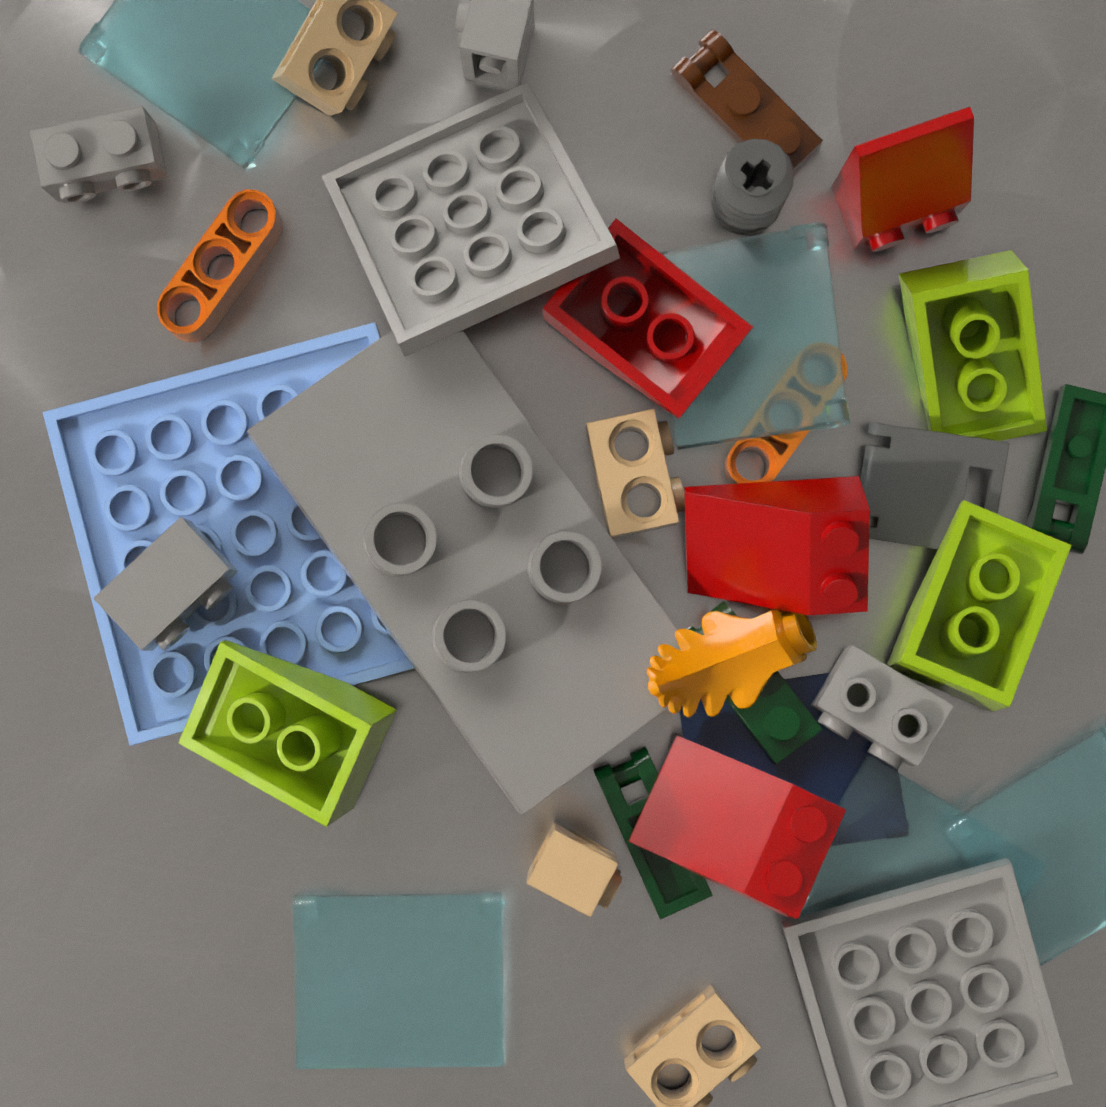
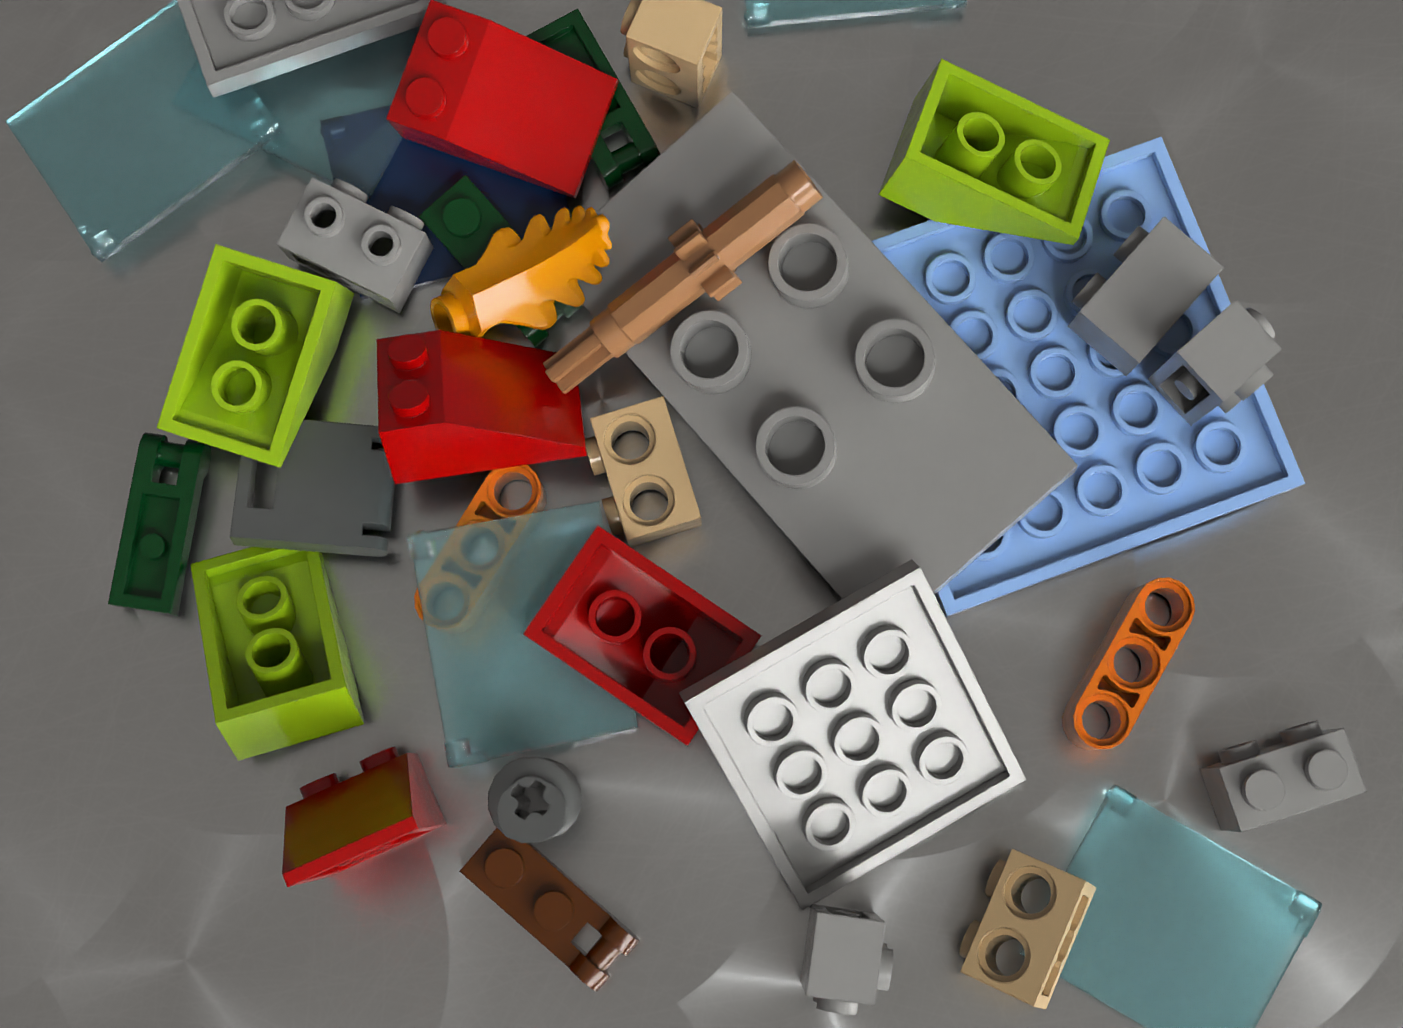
camera: 175 degrees right, 5 degrees down
none -> medium nougat piece [543,160,823,394]
none -> light grey brick [1148,299,1282,426]

